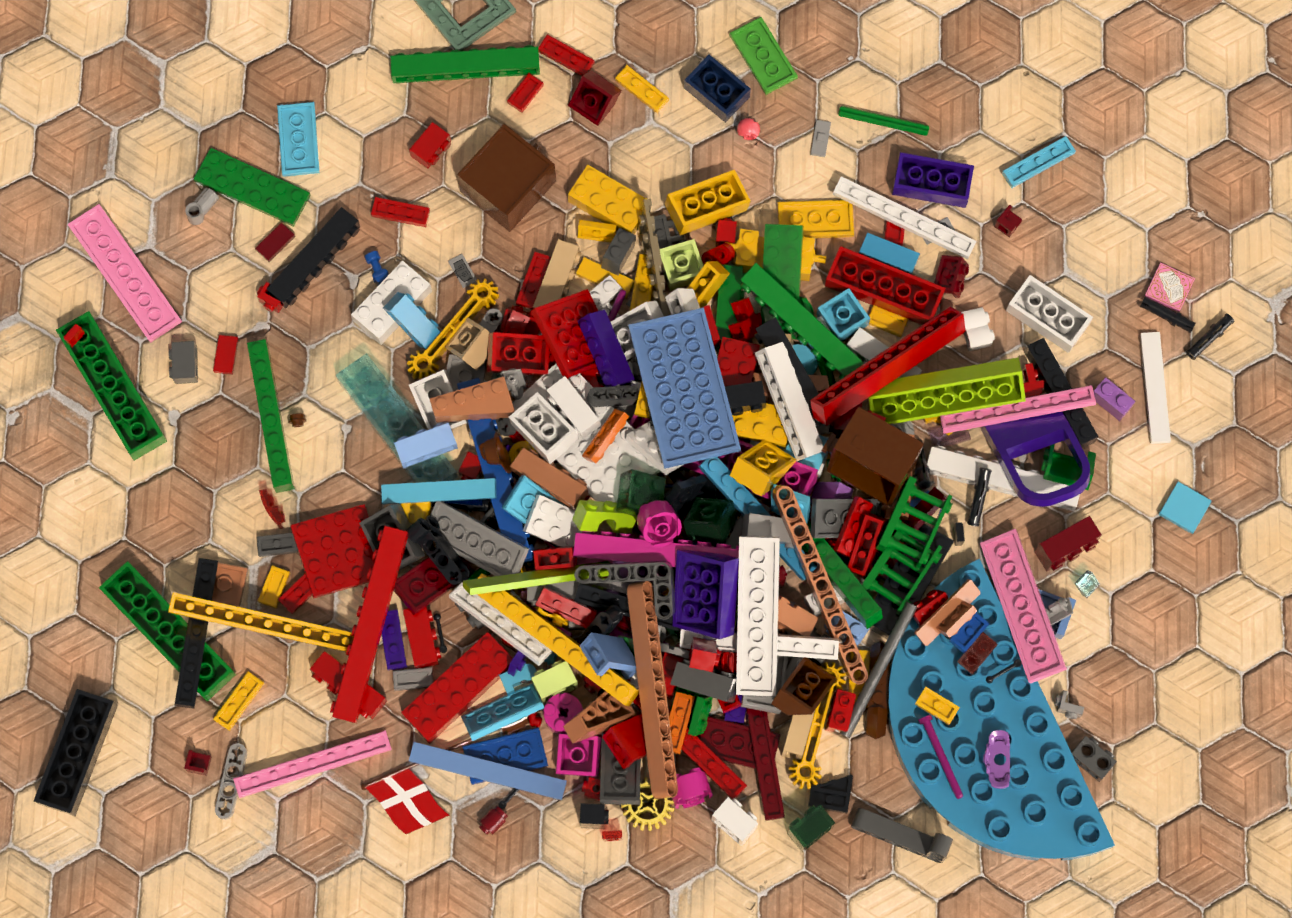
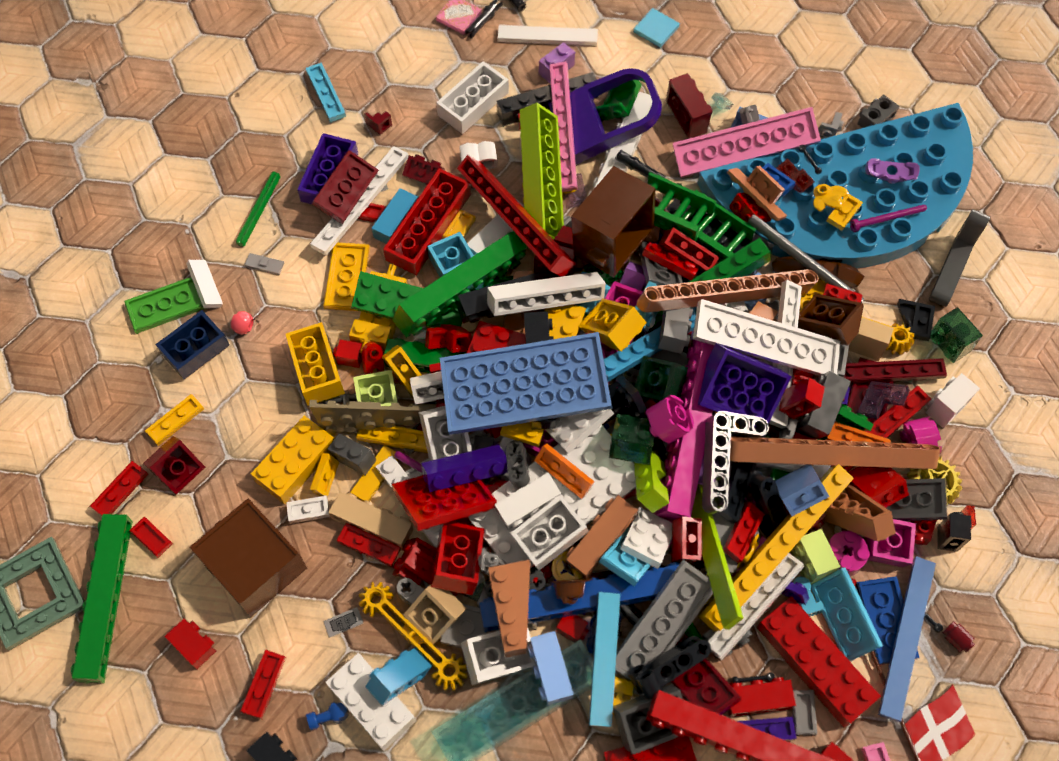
camera: 85 degrees left, 10 degrees down
none -> white tile [186,260,223,308]
none -> white plate [286,496,330,524]
none -> dark red tile [312,150,379,225]
none -> yellow plate [813,184,849,212]
none -> plate [858,381,910,419]

